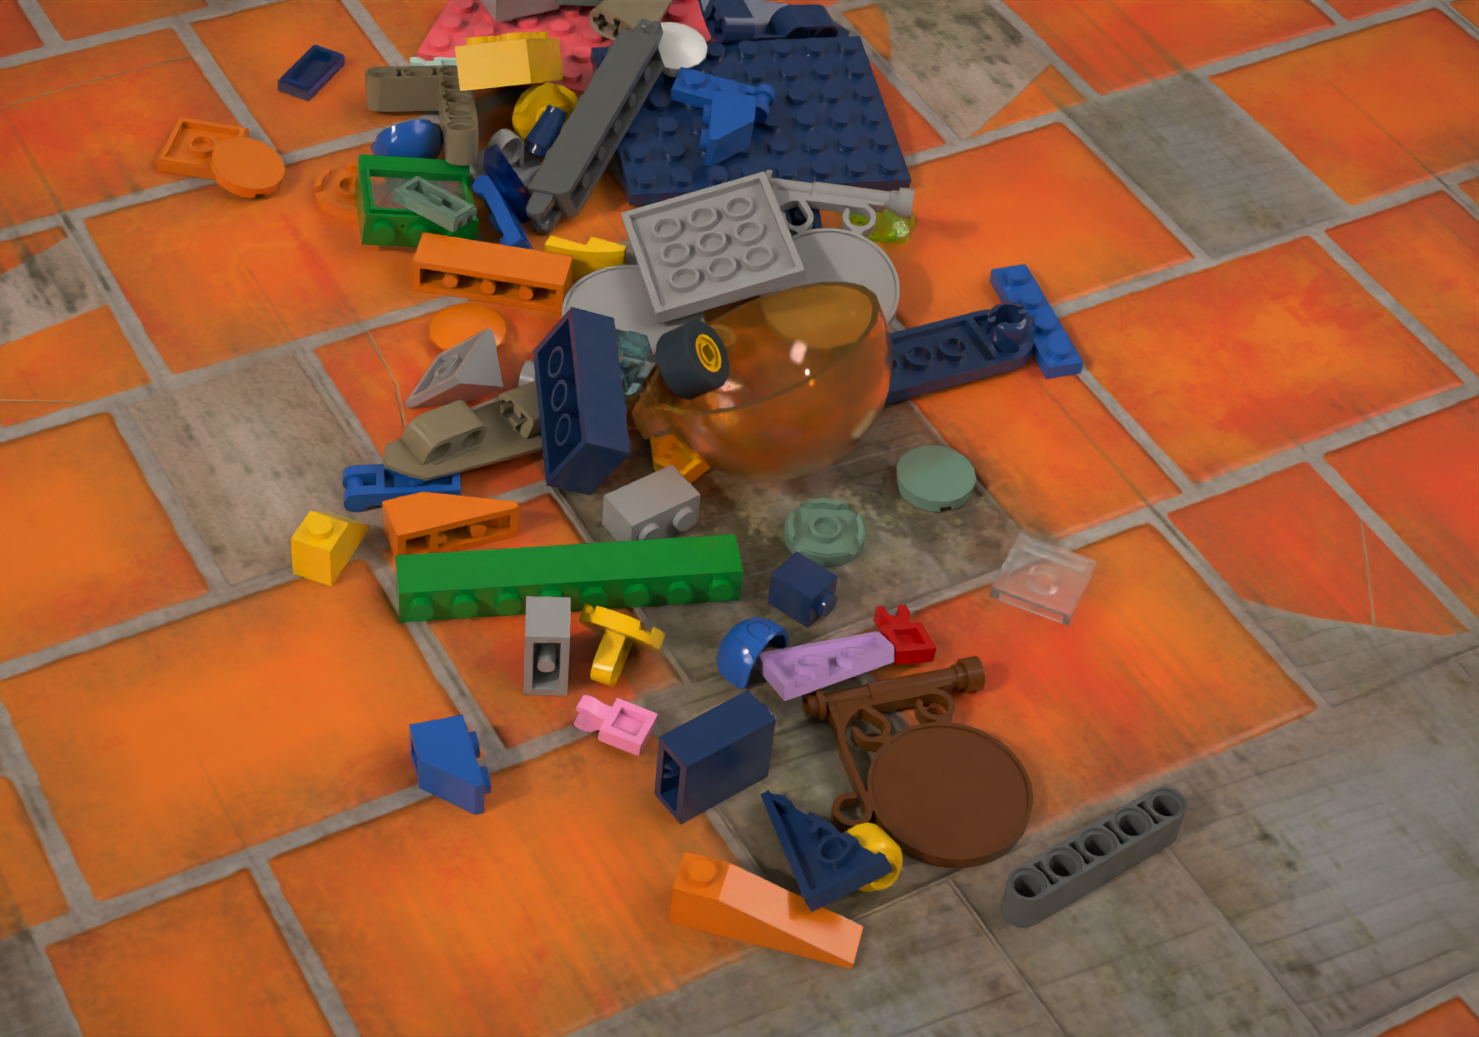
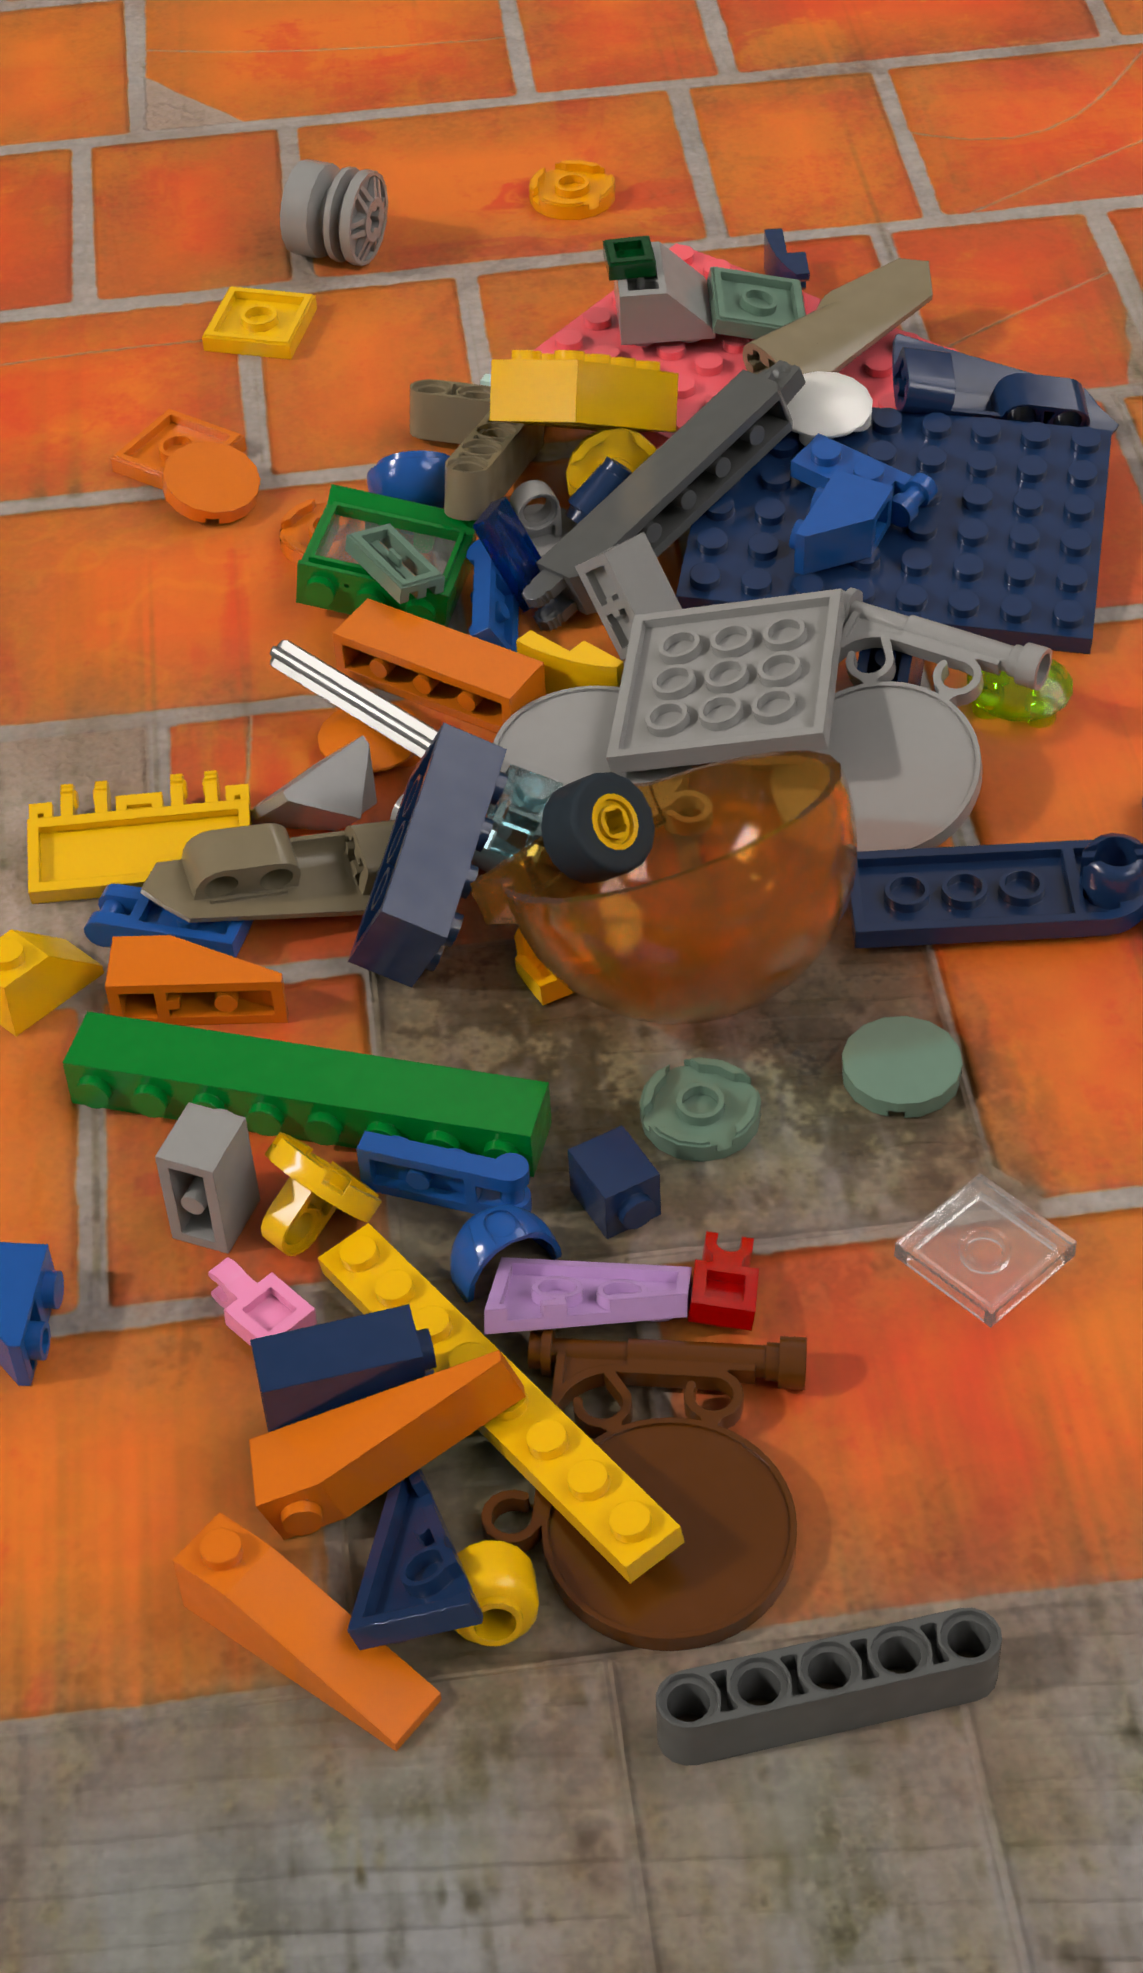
camera: 30 degrees right, 0 degrees up
clear blue tile [278,44,345,101] -> none
light grey brick [602,465,701,541] -> none
none -> yellow hinge [27,770,252,904]
none -> yellow tile [202,286,317,360]
none -> orange slope [249,1350,526,1540]
none -> axle [269,640,438,758]
none -> yellow plate [318,1223,685,1584]
none -> blue plate [356,1131,532,1214]
none -> light grey hinge [575,532,682,660]

